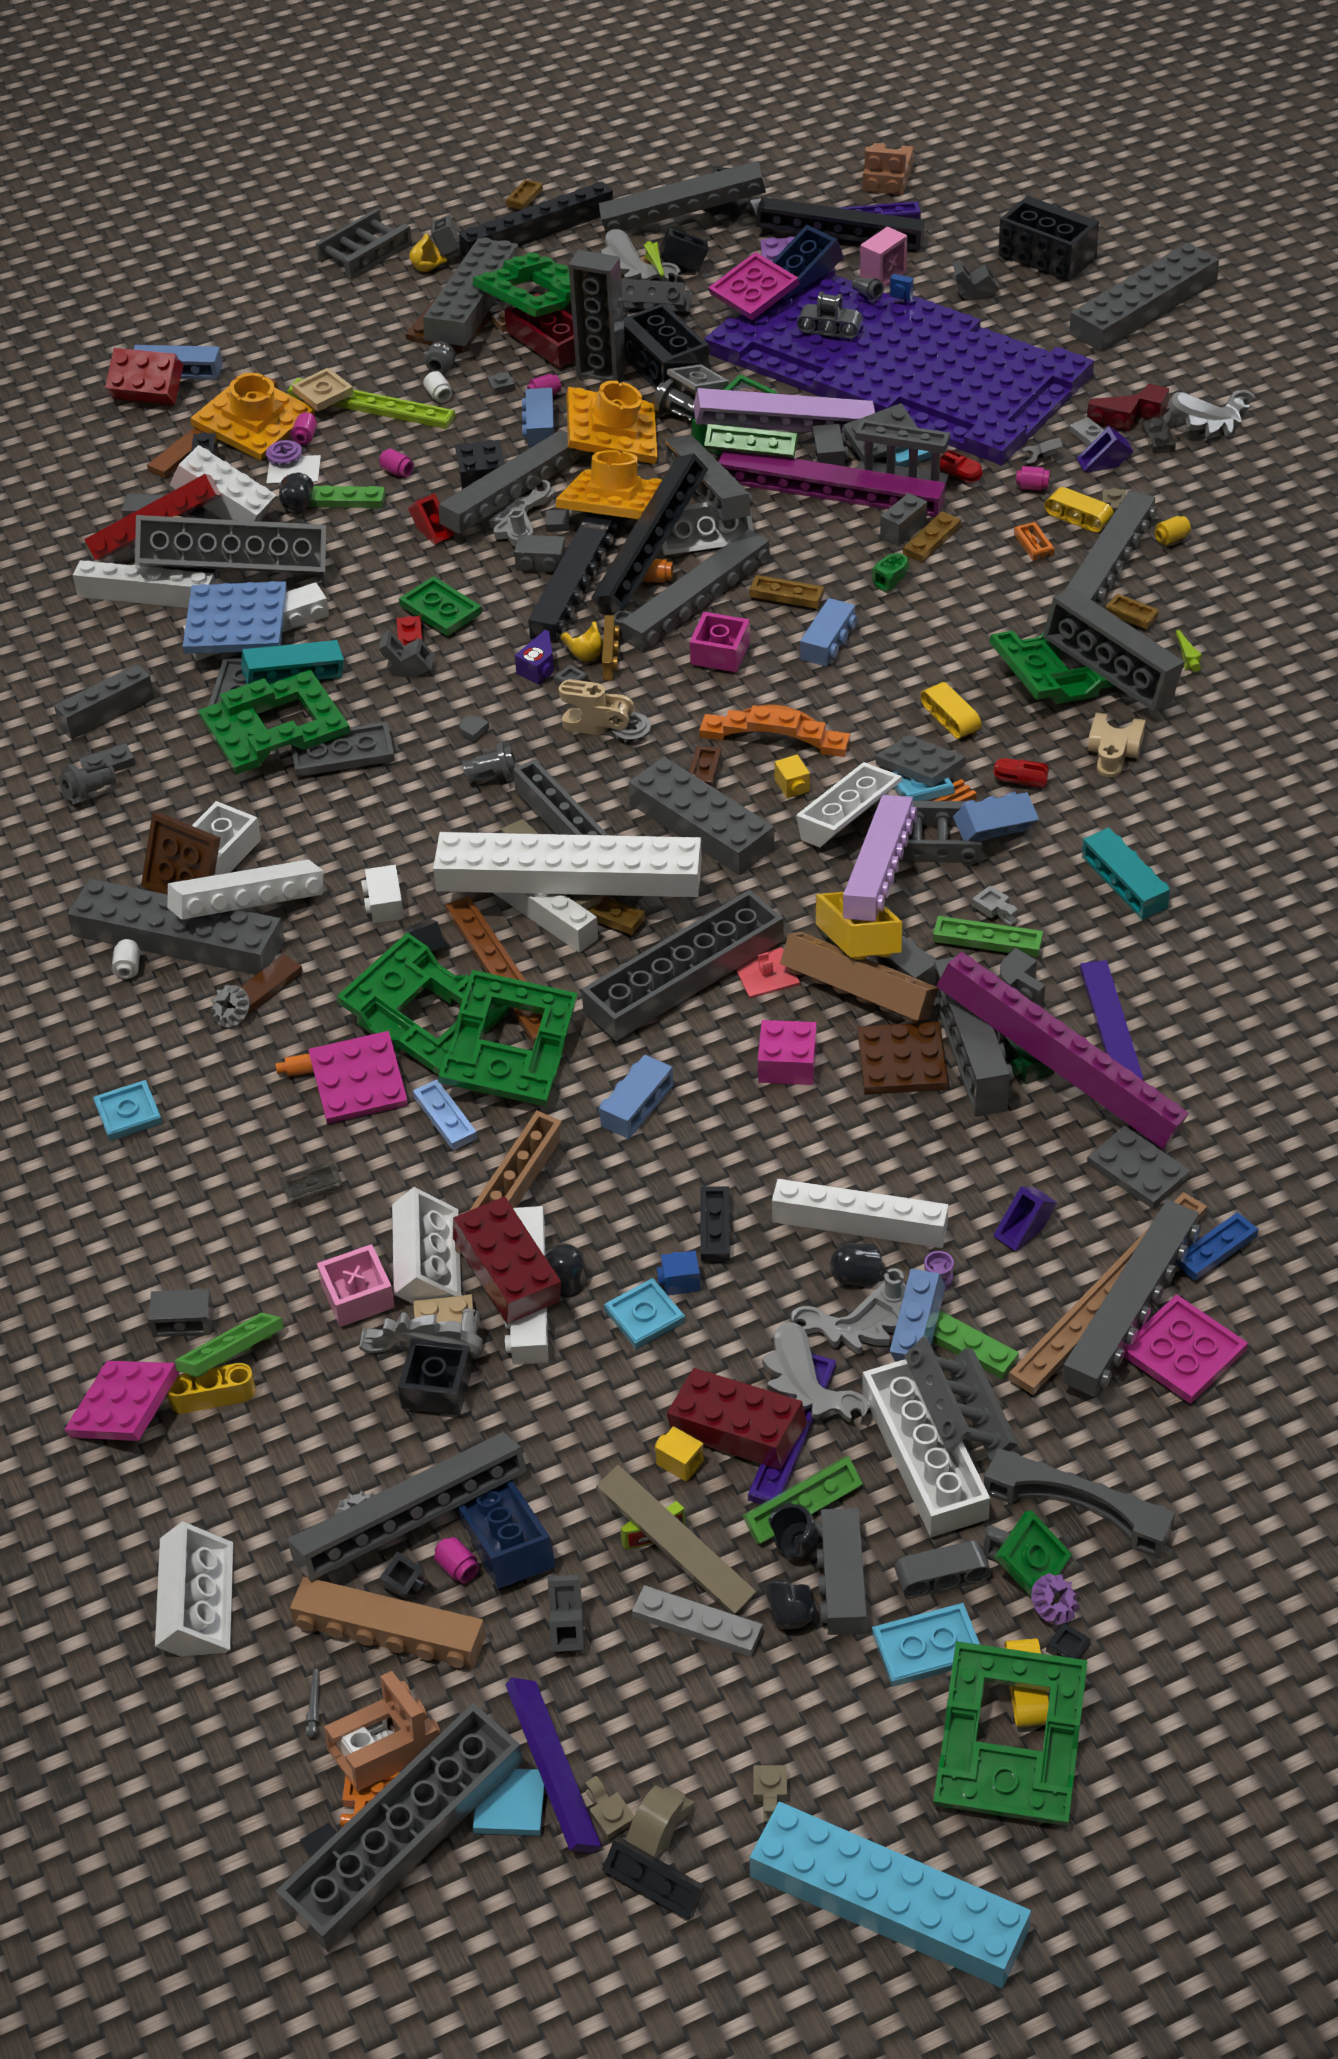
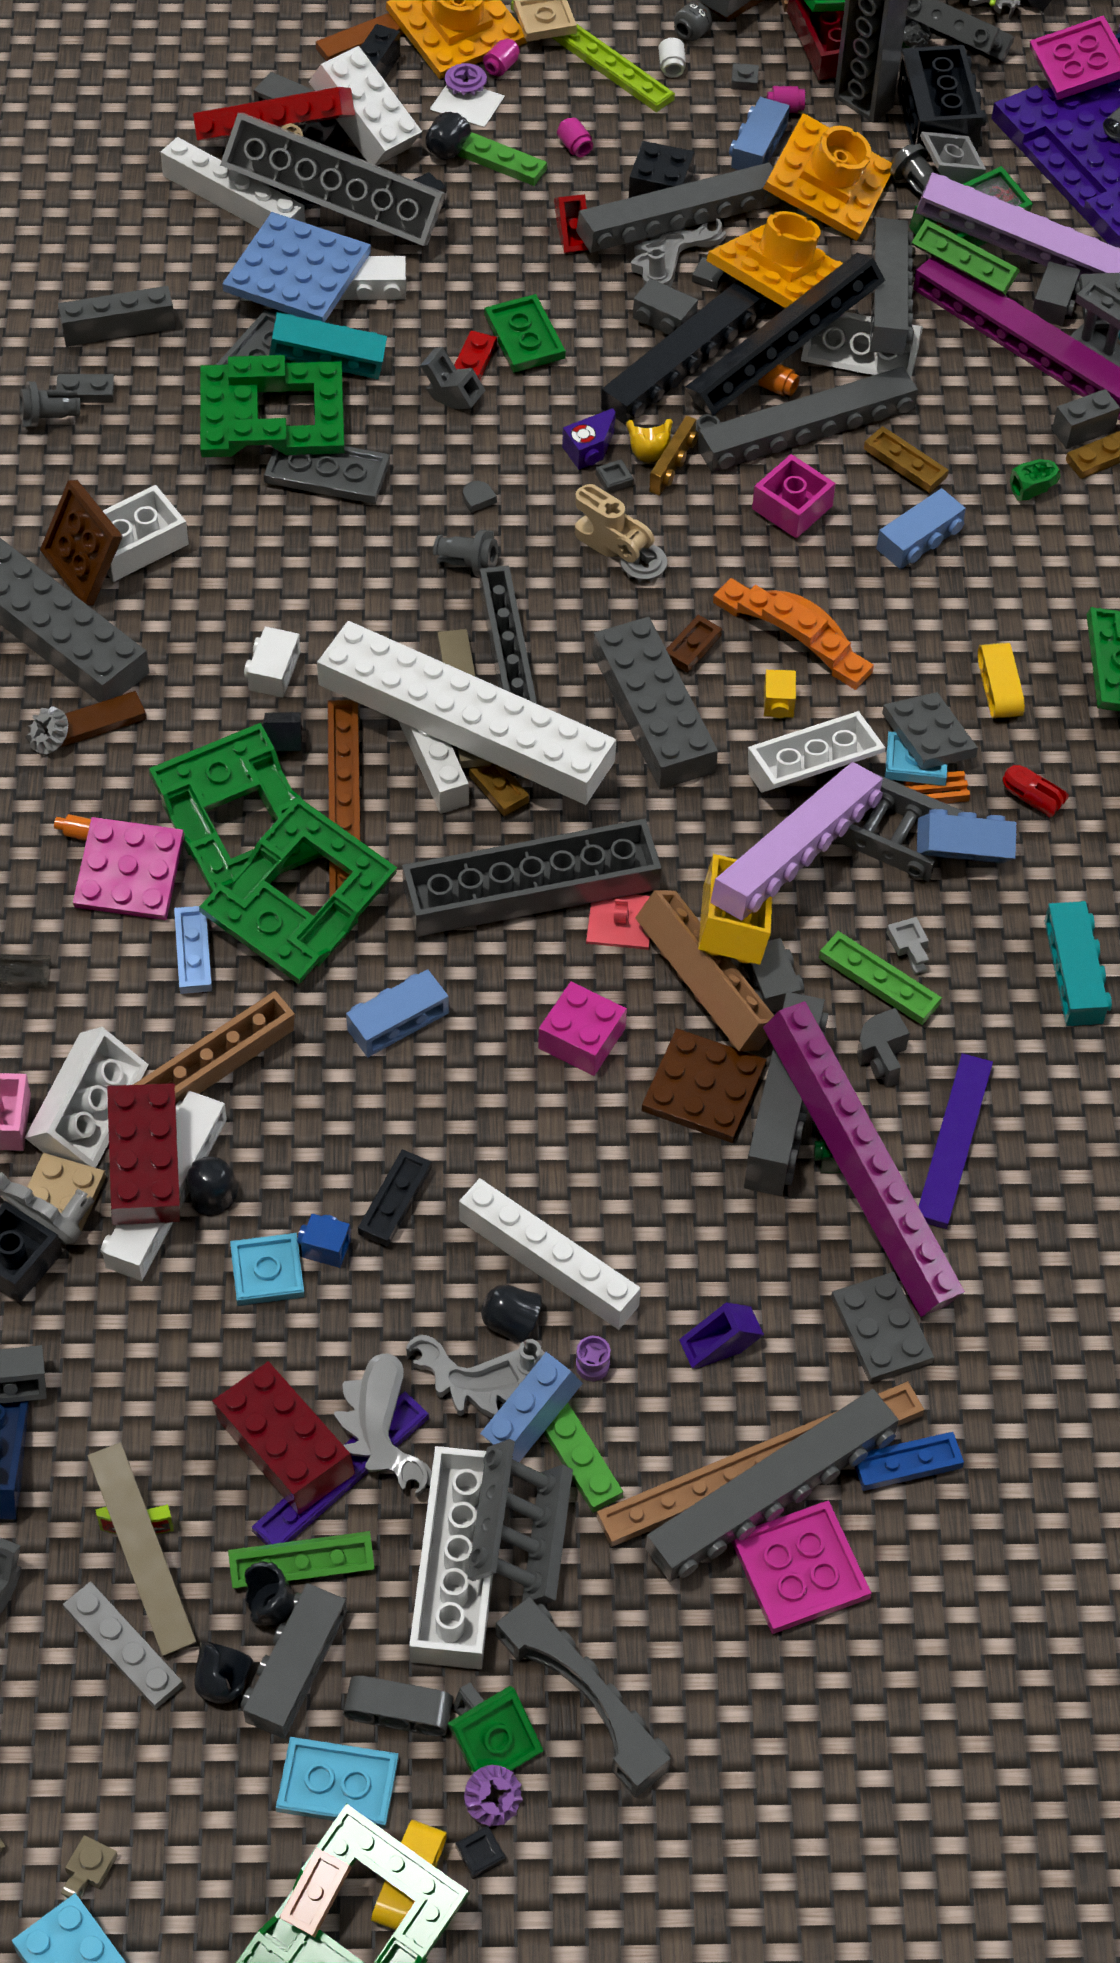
camera: 20 degrees right, 10 degrees up
white brick [167,859,324,919] -> none
yellow brick [655,1426,704,1482] -> none
none -> plate [279,1847,352,1937]

